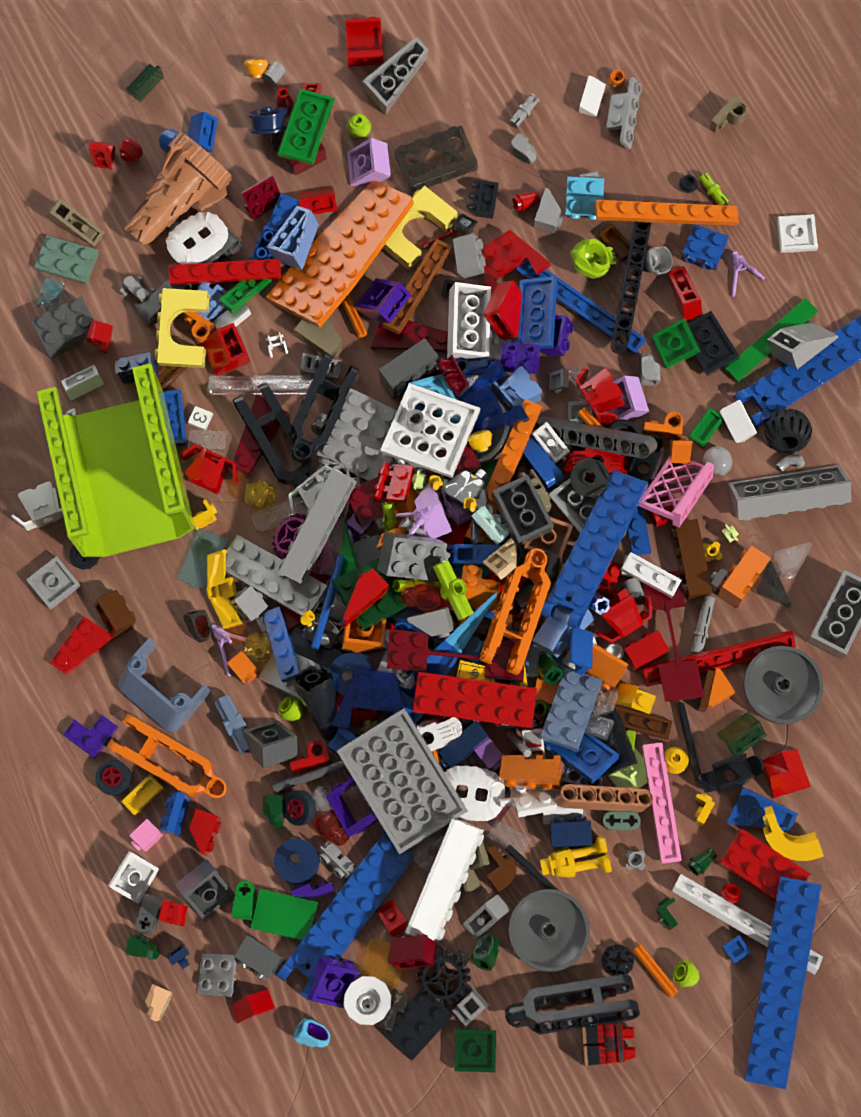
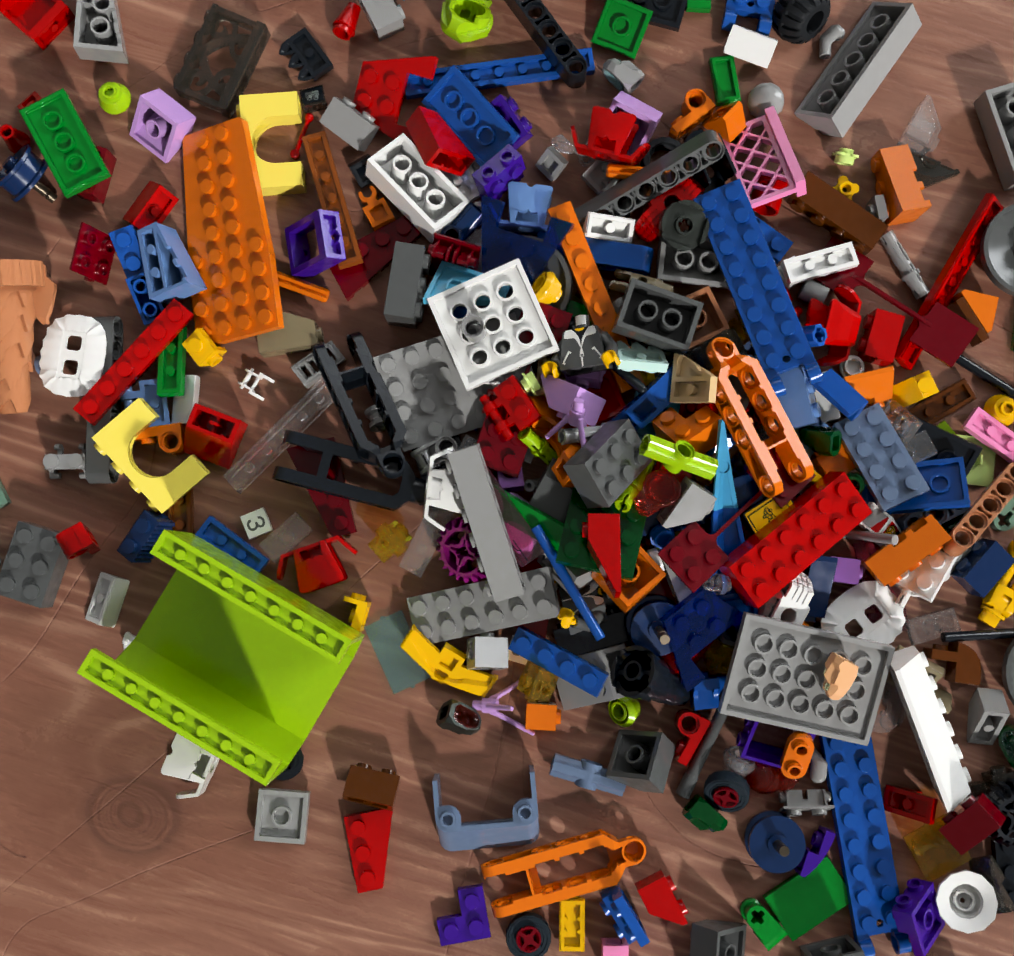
camera: 50 degrees left, 10 degrees up
none -> yellow bracket [182,328,227,367]
none -> orange plate [358,186,395,231]
none -> orange plate [780,731,815,779]
none -> light grey arm [810,748,828,783]
none -> light nougat rock [822,652,859,700]

